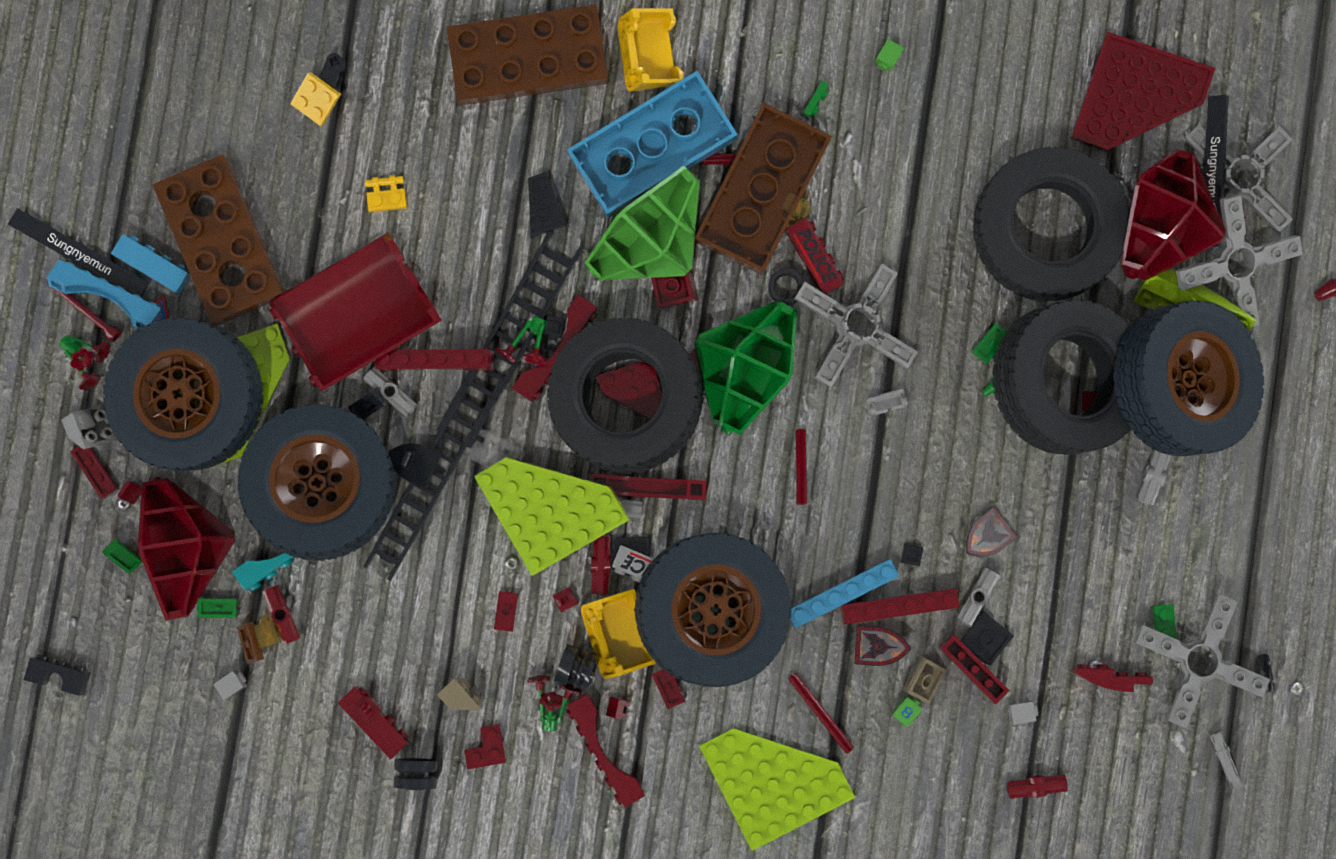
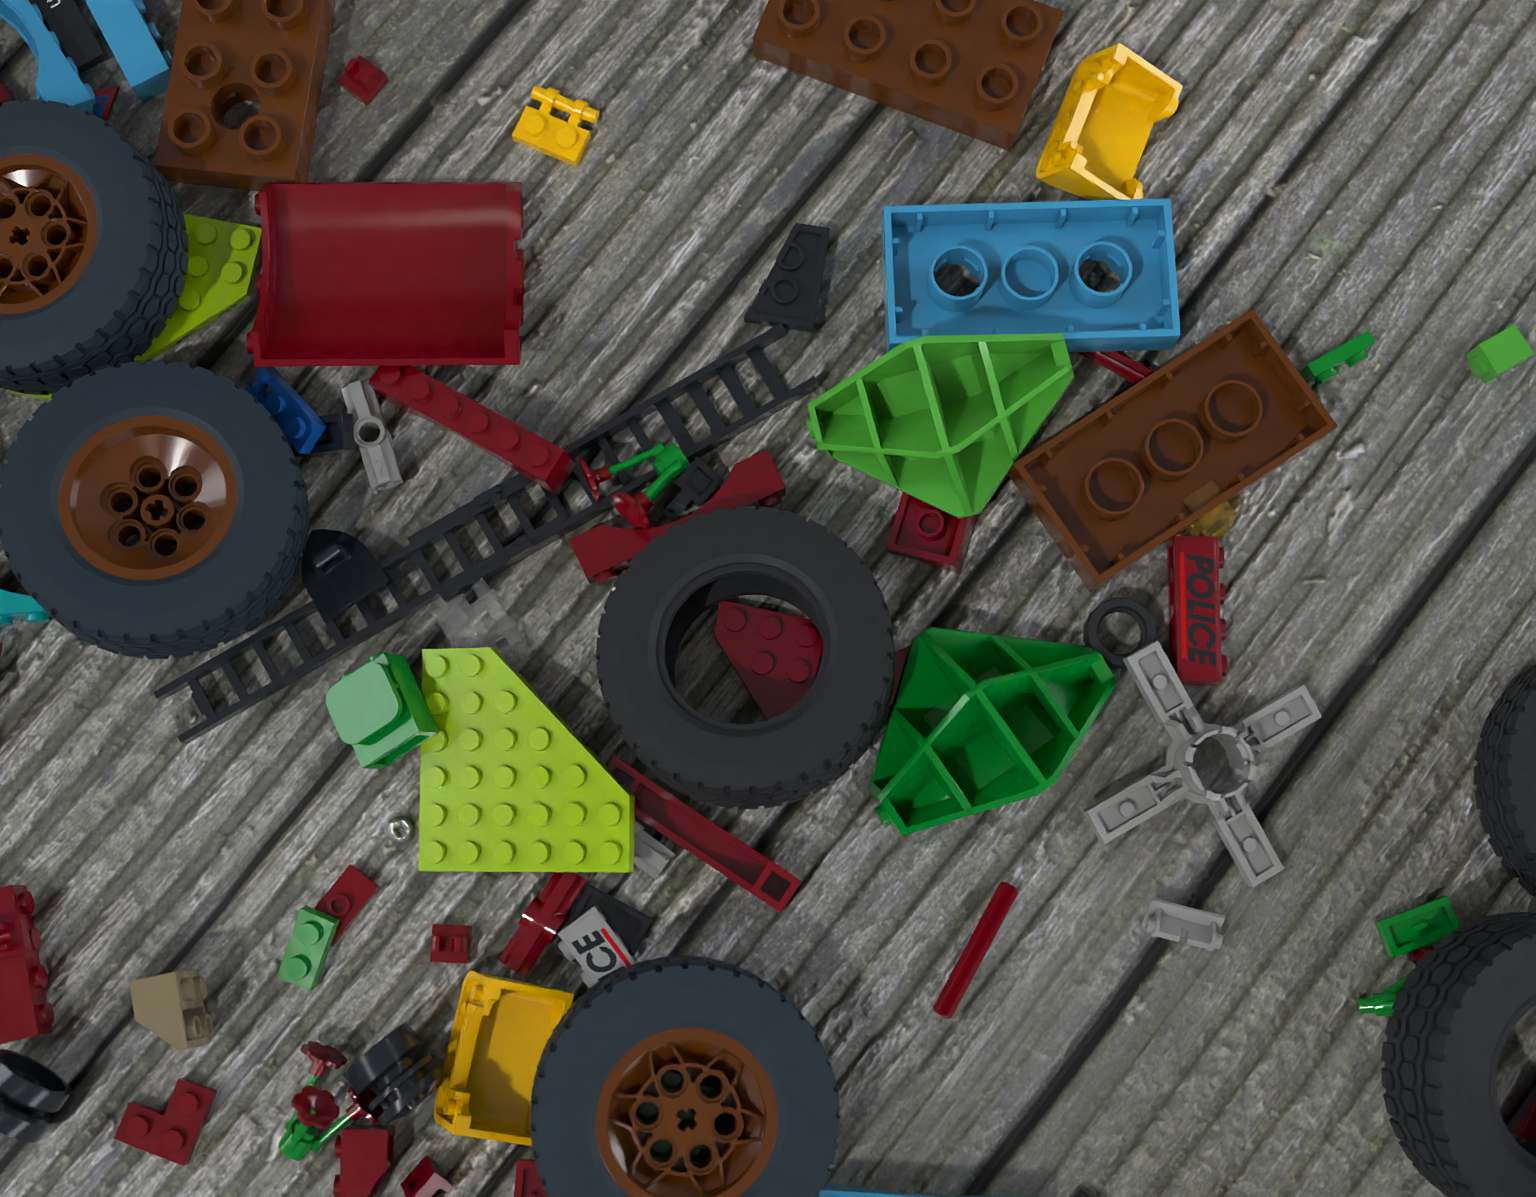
camera: 30 degrees right, 5 degrees down
none -> blue plate [245,366,327,454]
none -> green plate [277,905,340,991]
none -> brick [326,652,440,769]
none -> dark red tile [337,55,389,106]

